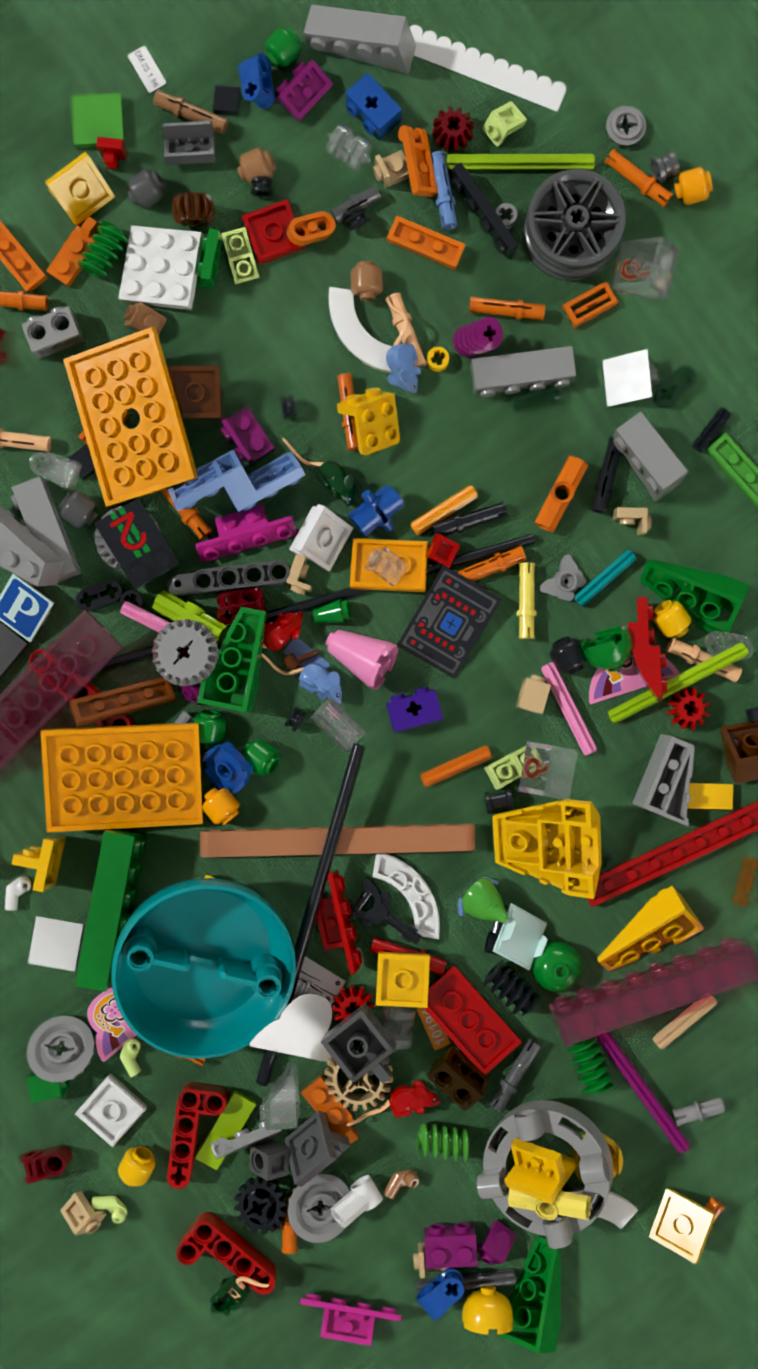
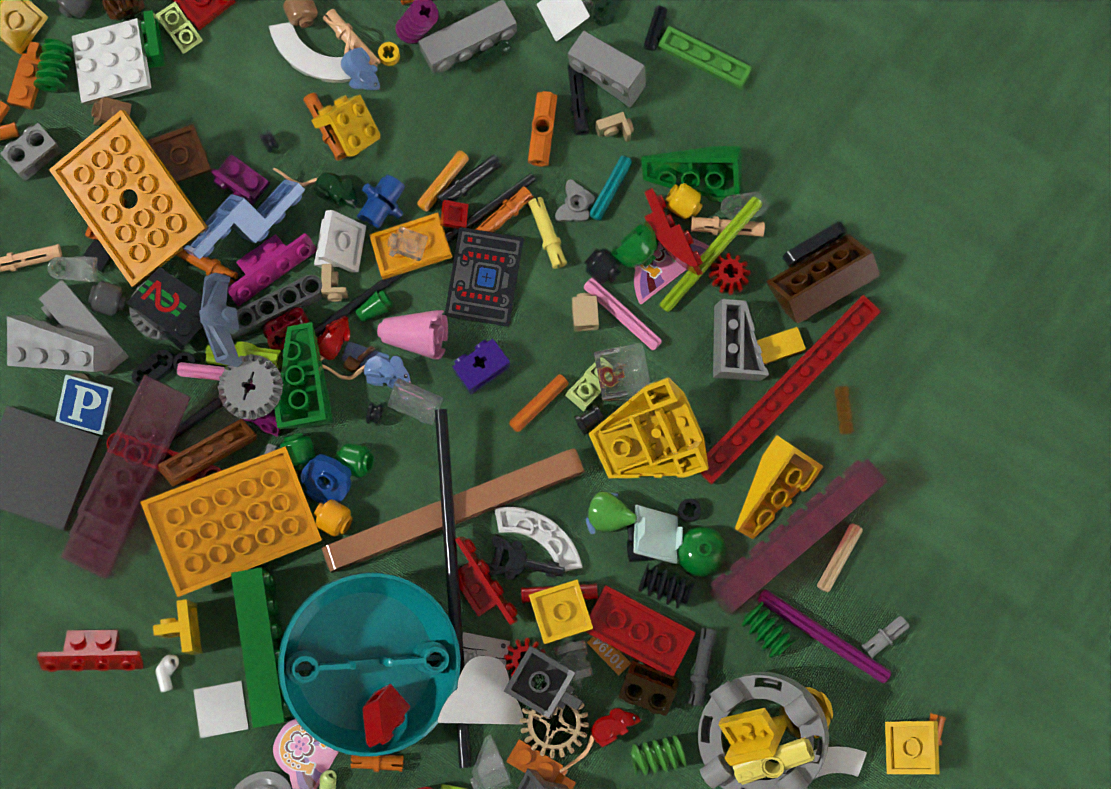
camera: 20 degrees left, 10 degrees down
none -> sand blue plate [199,273,243,367]
none -> red slope [362,684,411,748]
none -> black bush [678,498,701,522]

